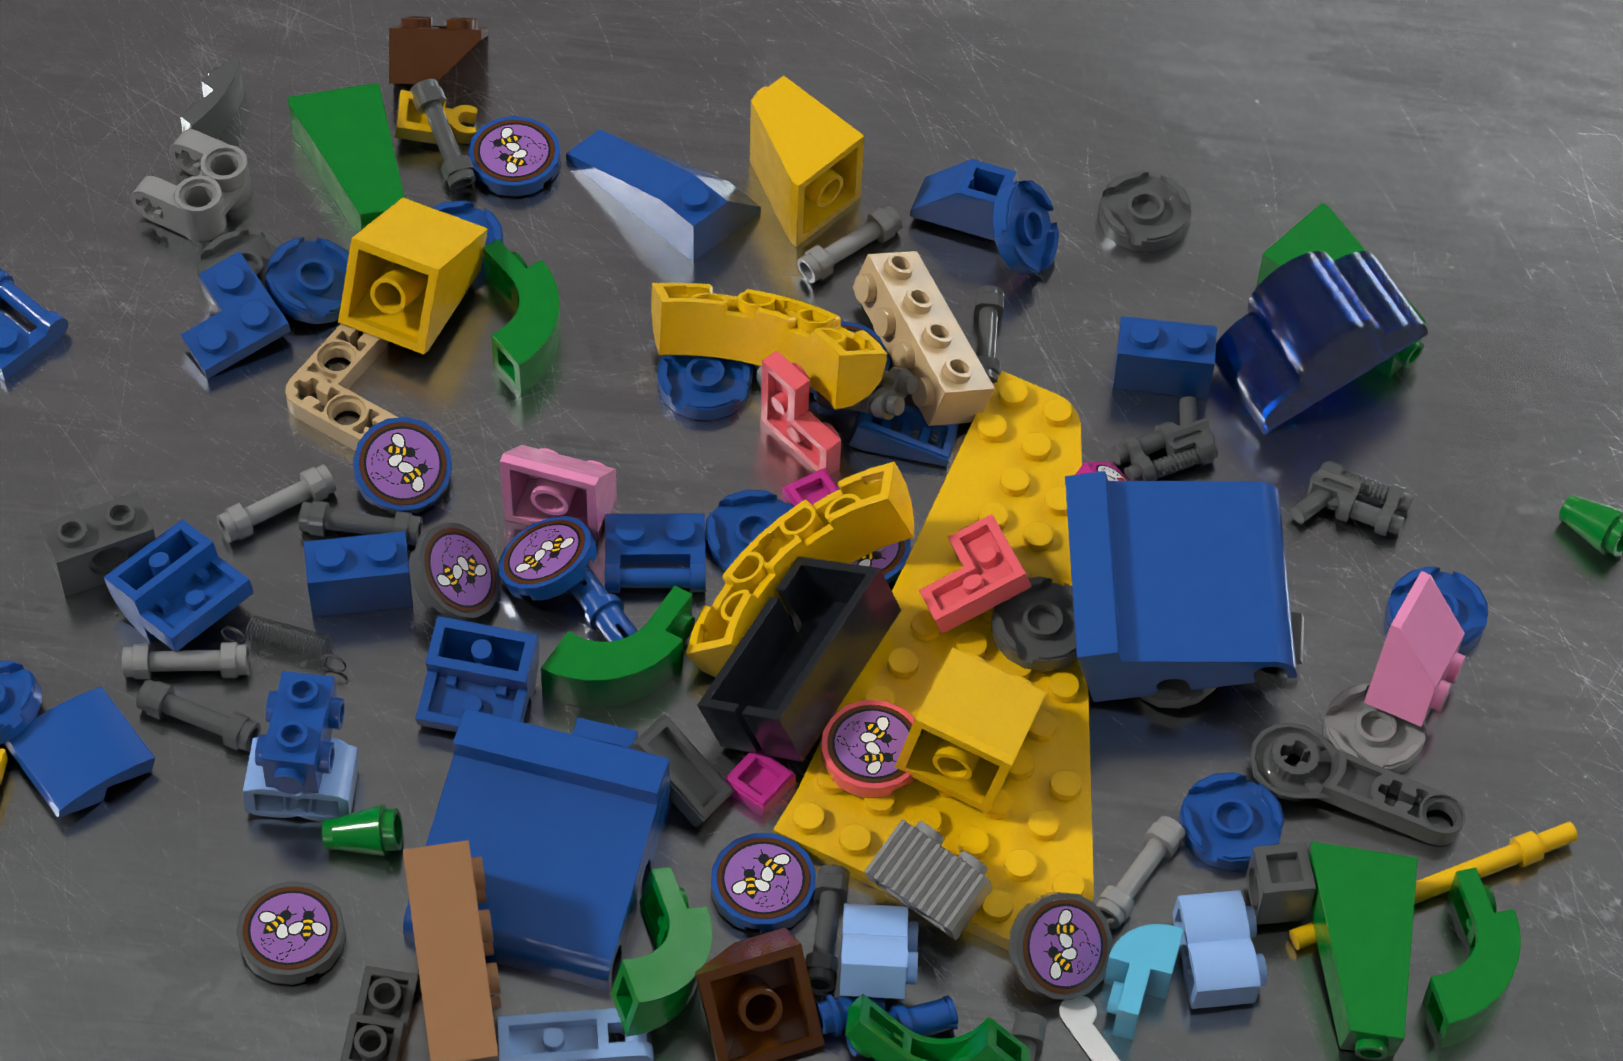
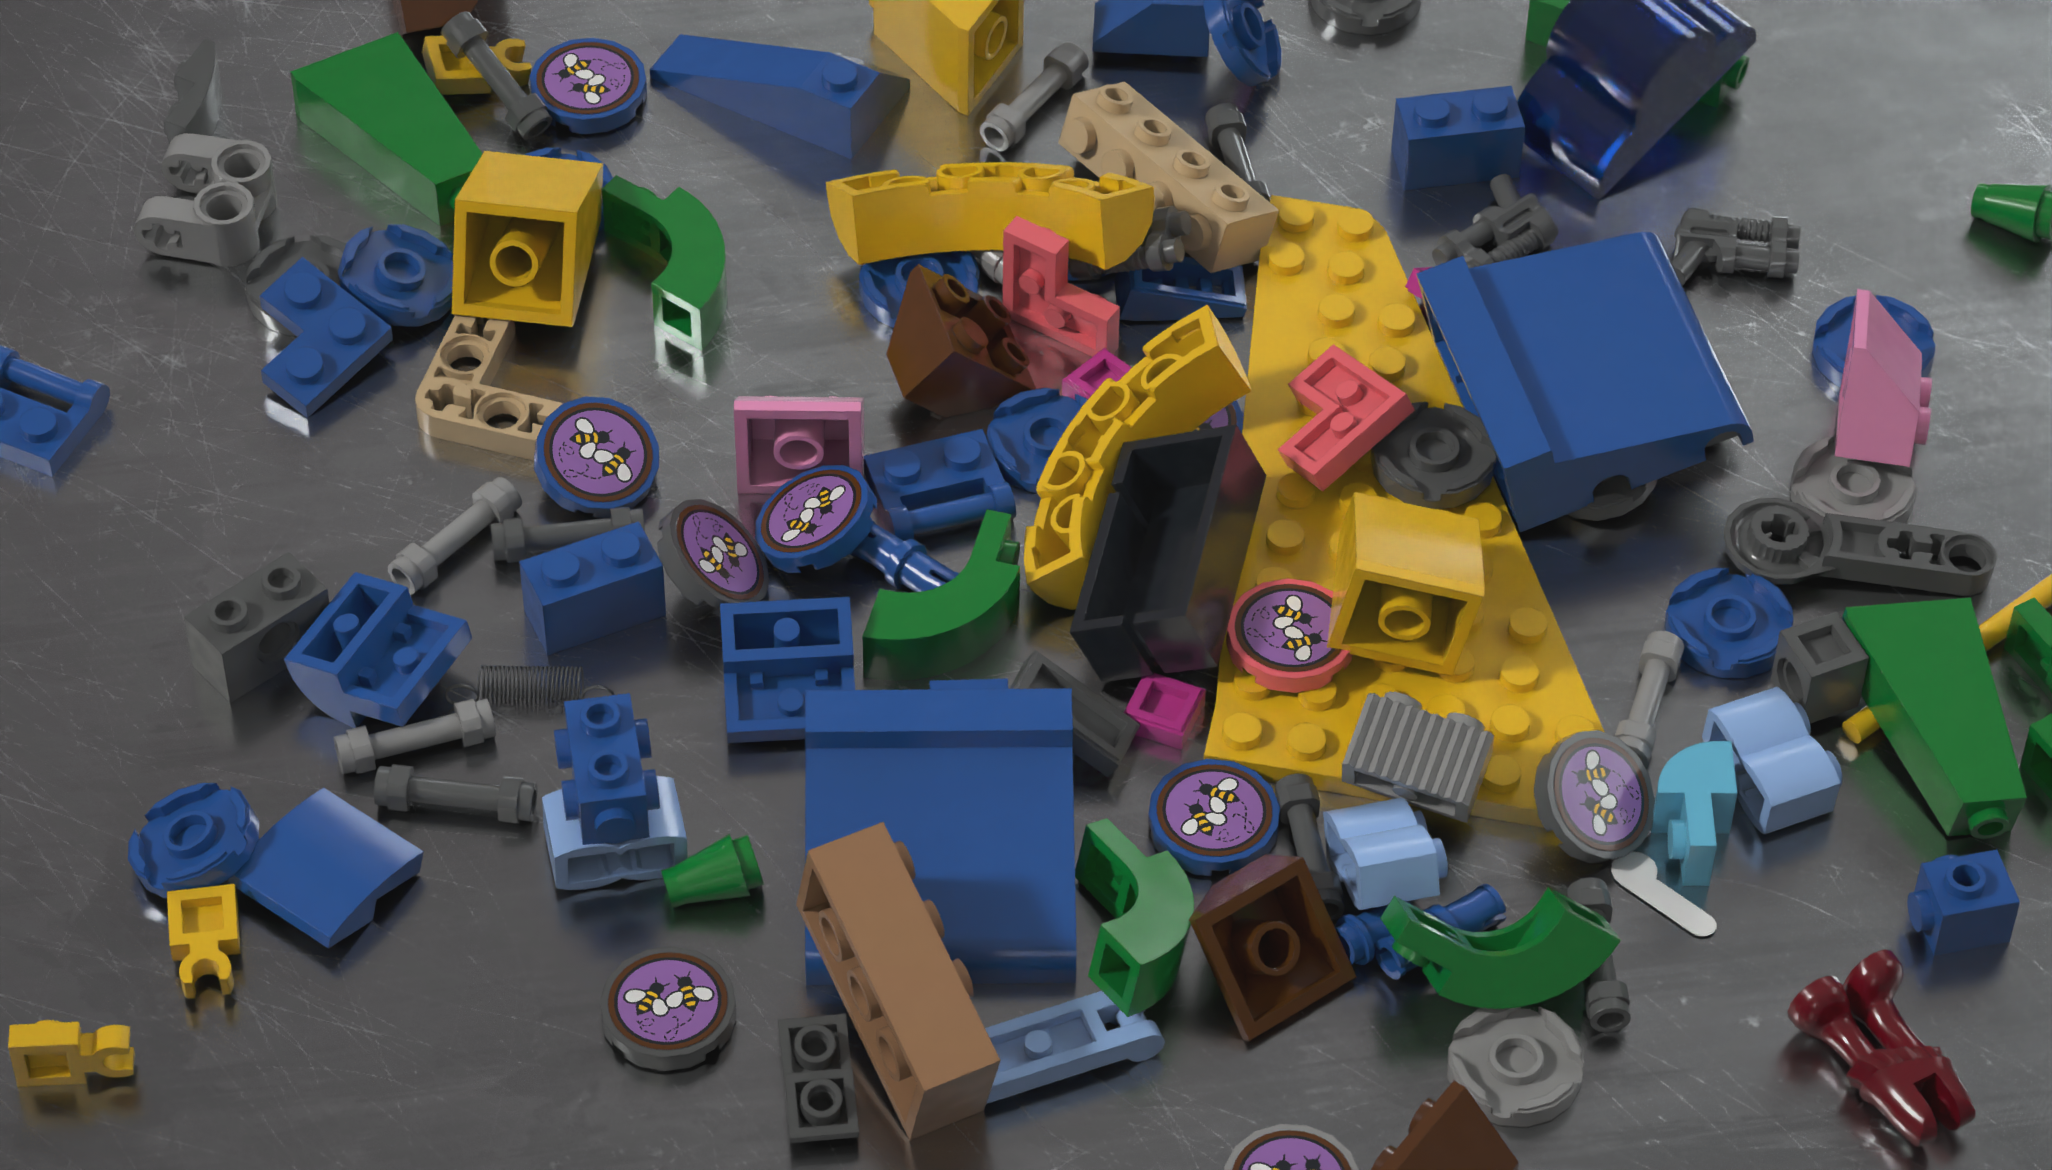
camera: 15 degrees left, 5 degrees down
none -> reddish brown slope [886,264,1036,418]

